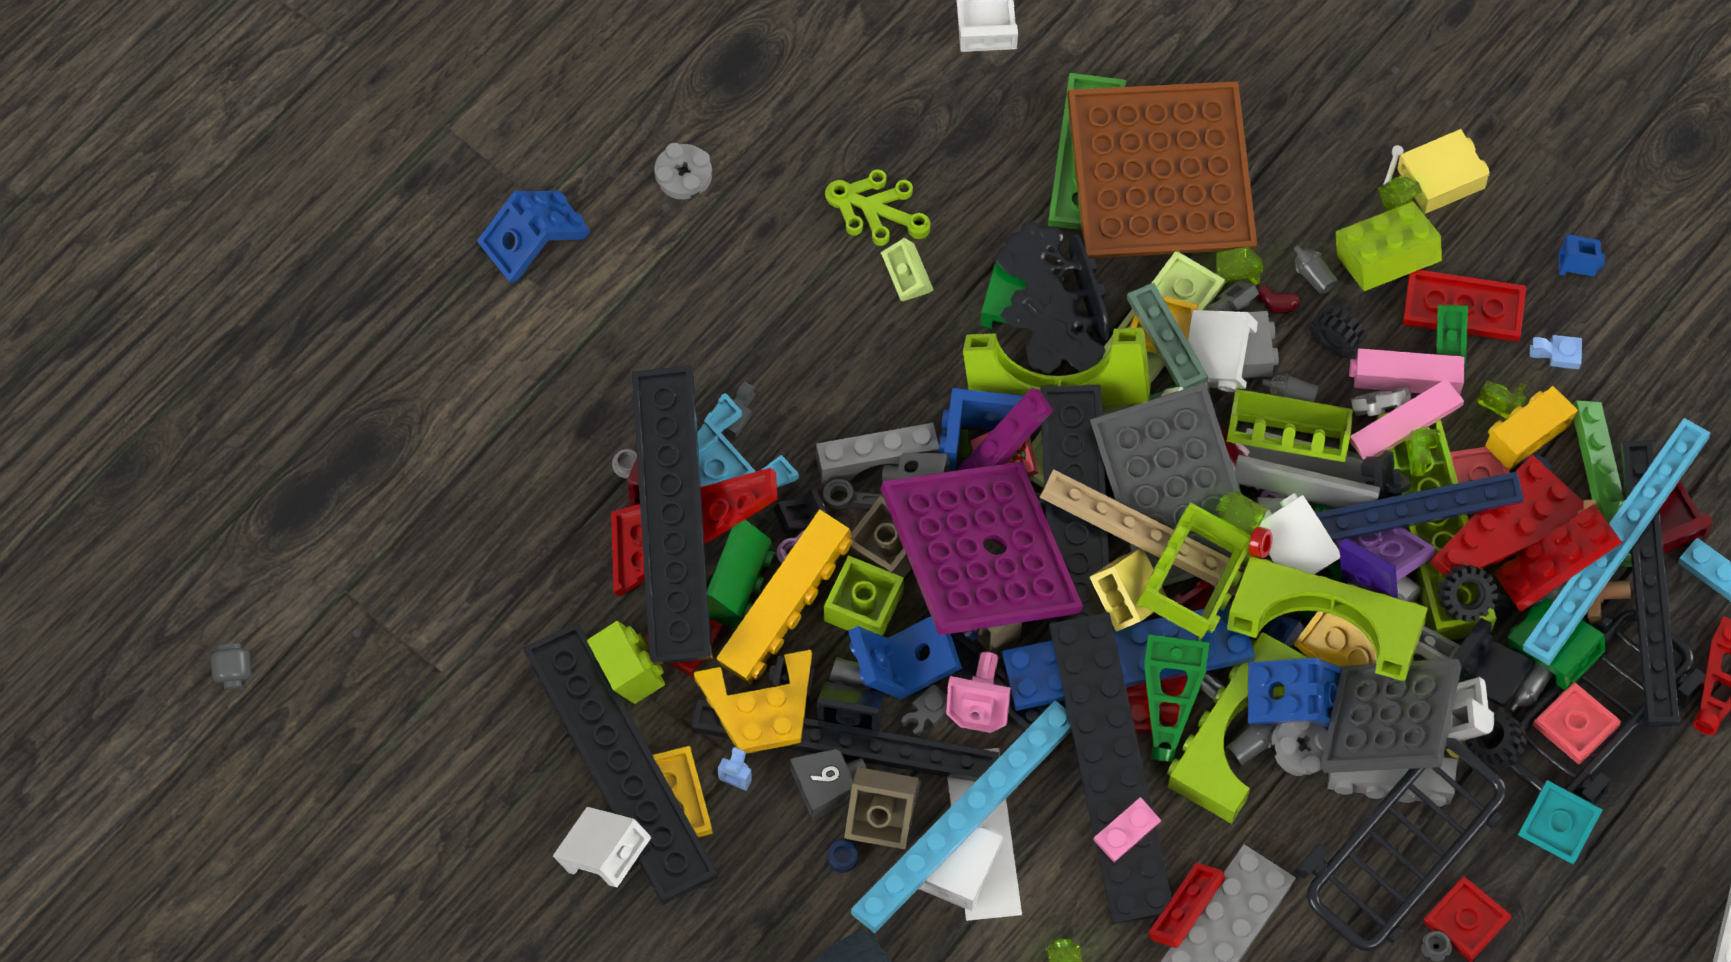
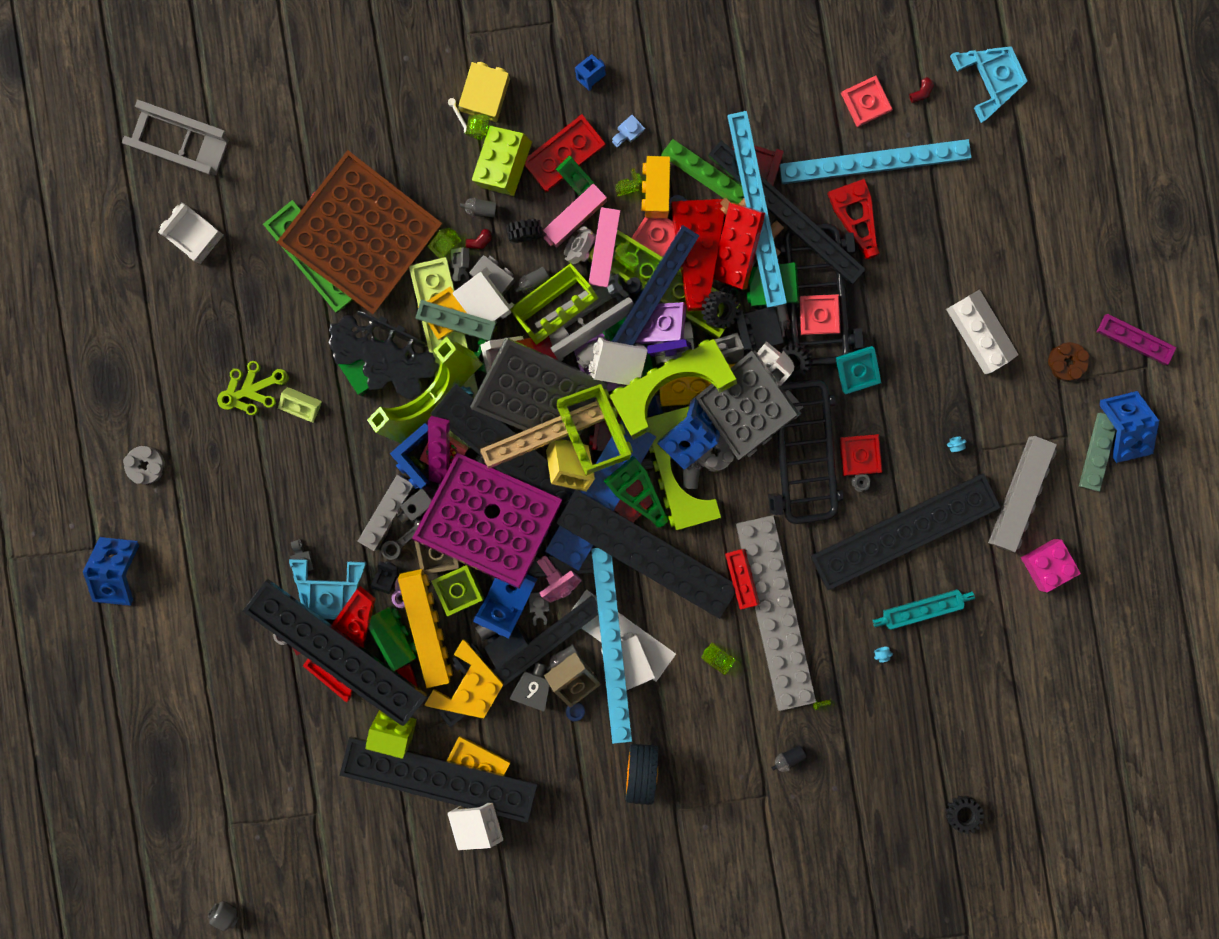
camera: 50 degrees left, 25 degrees up
light blue plate [718,747,752,791] -> none
bright pink plate [1093,797,1161,863] -> none
clear neon green bracket [1216,491,1268,535] -> none
red tile [1249,526,1273,558] -> none

